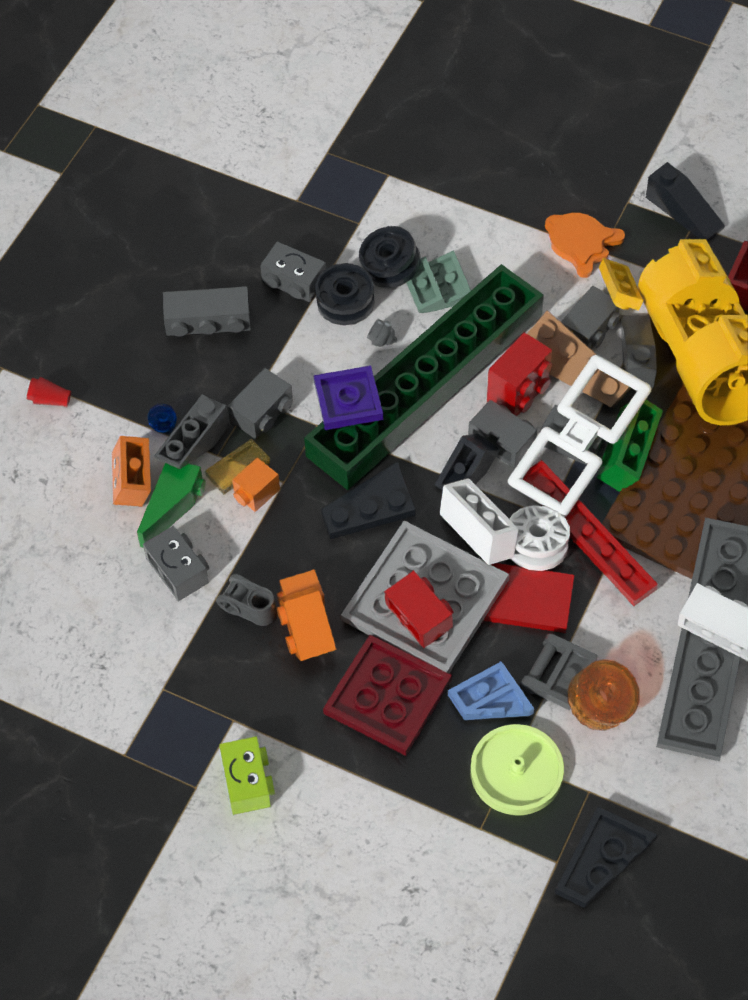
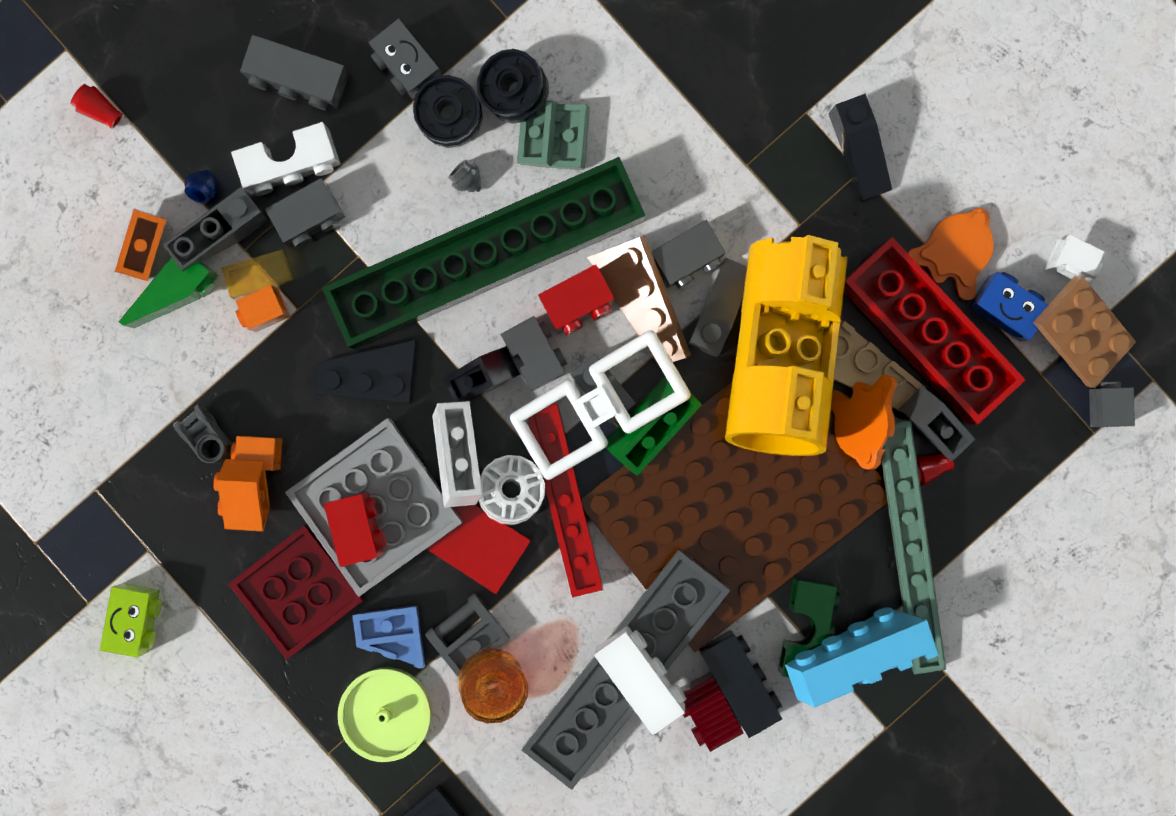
camera: 20 degrees right, 30 degrees up
dark grey brick [143,525,209,602] -> none
dark purple plate [313,365,383,430] -> none
orange tile [545,213,625,278] -> none
yellow plate [599,258,644,310] -> none
none -> white arch [231,122,341,196]

